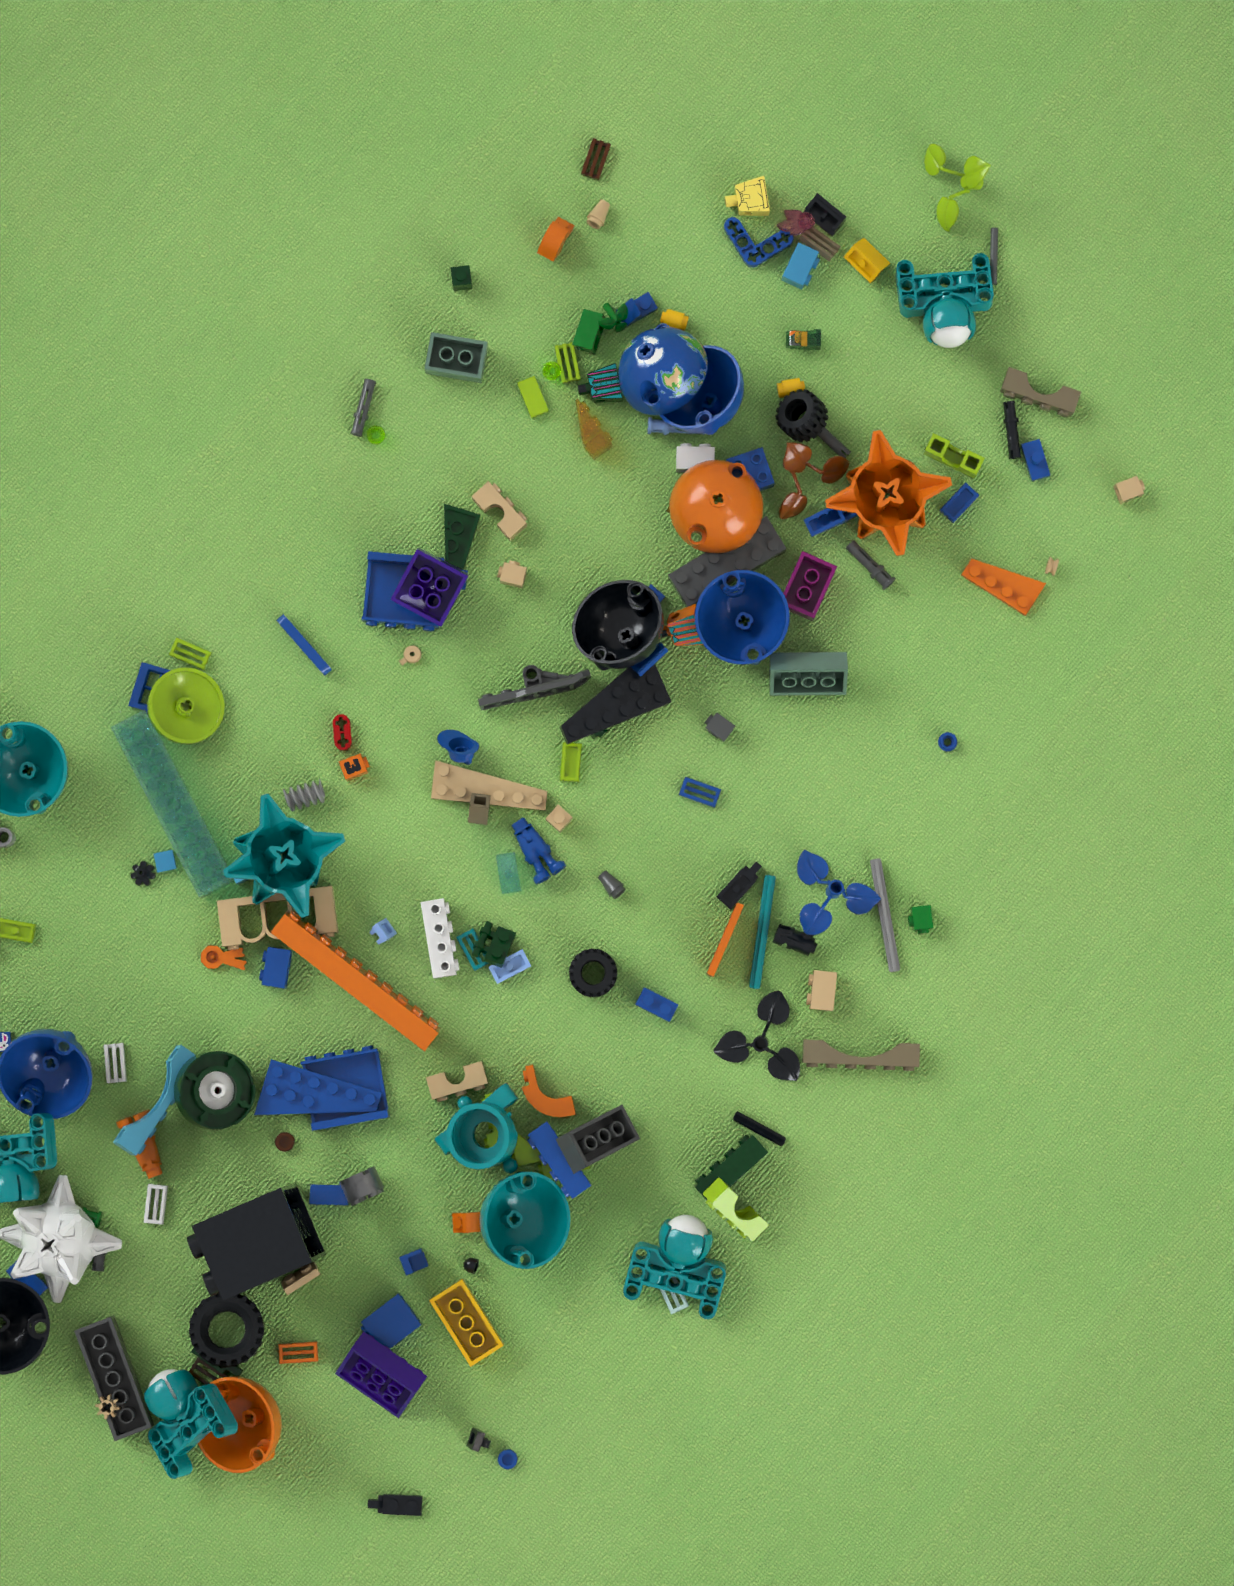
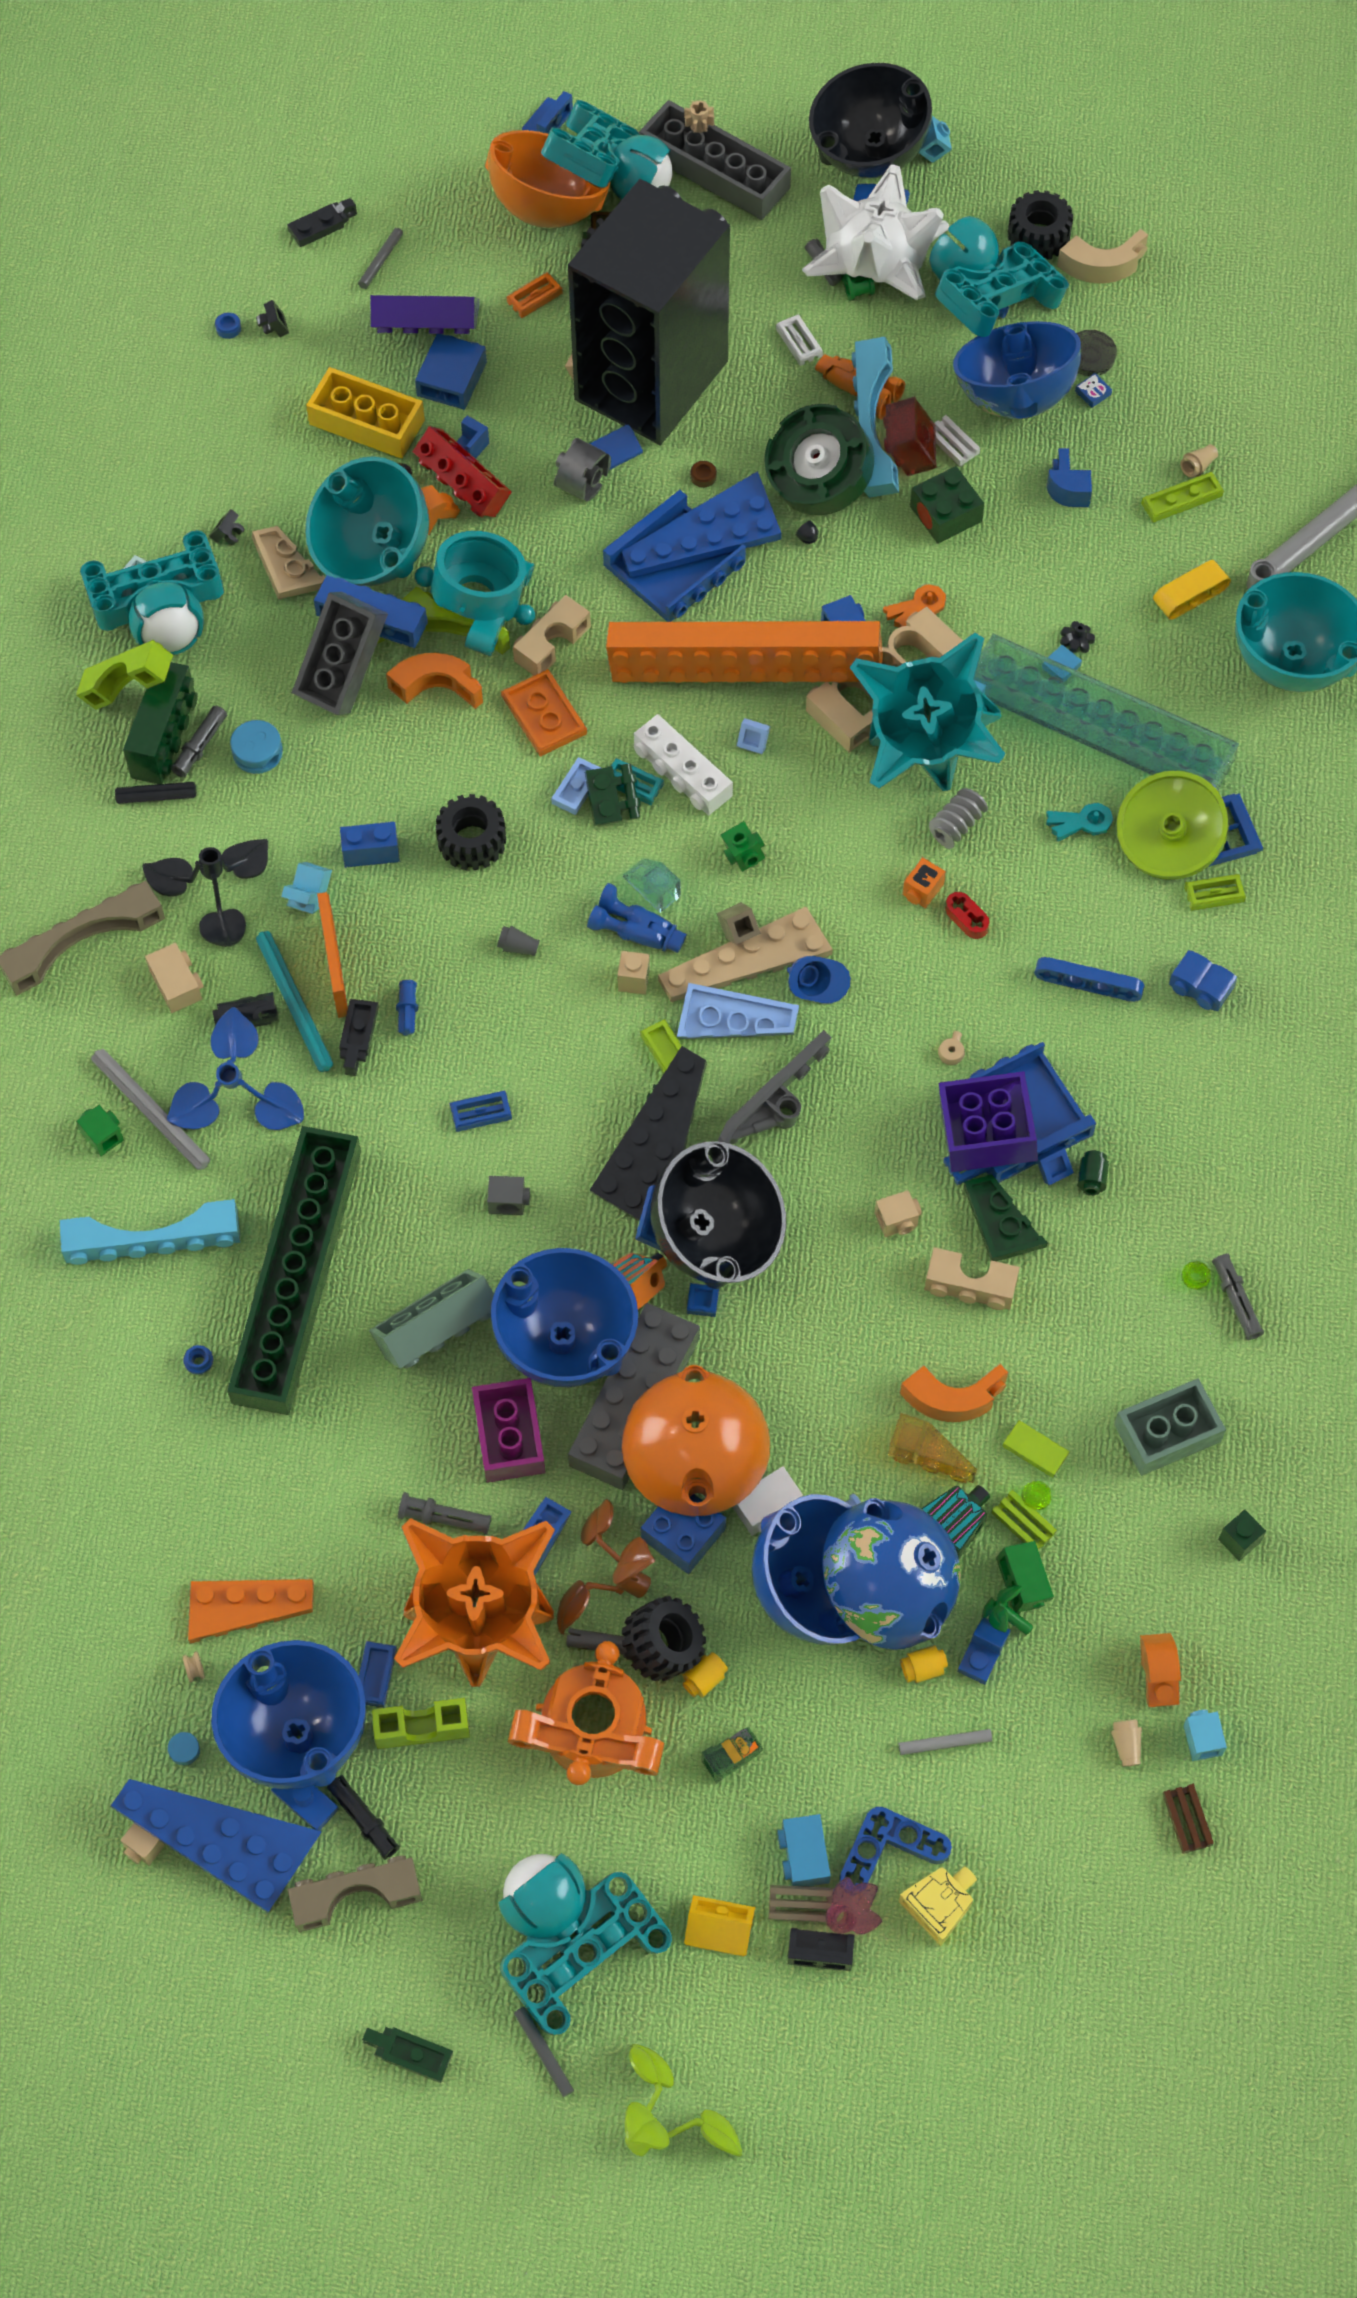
camera: 145 degrees right, 20 degrees down
none -> medium azure arch [60,1199,241,1265]
none -> blue wing [110,1779,322,1913]
none -> dark azure tile [168,1732,200,1765]
none -> dark grey pin [170,705,228,777]
none -> black tile [209,509,245,545]
none -> blue piece [211,1640,366,1790]
none -> dark green brick [227,1126,361,1415]
none -> dark azure head [230,720,283,774]
none -> tan wing [252,526,325,599]
none -> medium azure brick [281,862,332,914]
none -> dark grey bar [358,228,403,289]
none -> dark green hinge [362,2027,453,2083]
none -> blue axle [396,980,418,1036]
none -> red brick [412,426,512,517]
none -> orange tile [501,669,587,757]
none -> orange piece [508,1641,665,1785]
none -> blue panel [522,91,573,134]
none -> light blue wing [677,983,799,1039]
none -> green brick [720,821,765,872]
none -> black hinge [795,520,819,544]
none -> clear red brick [883,396,937,476]
none -> light grey bar [898,1729,993,1755]
none -> orange arch [900,1364,1008,1422]
none -> dark green brick [910,466,984,544]
none -> blue tile [1037,1145,1074,1185]
none -> blue brick [1046,448,1092,507]
none -> teal piece [1046,803,1113,842]
none -> dark green brick [1077,1150,1109,1196]
none -> yellow beam [1153,560,1231,620]
none -> blue brick [1169,950,1237,1011]
none -> medium azure brick [1183,1709,1227,1761]

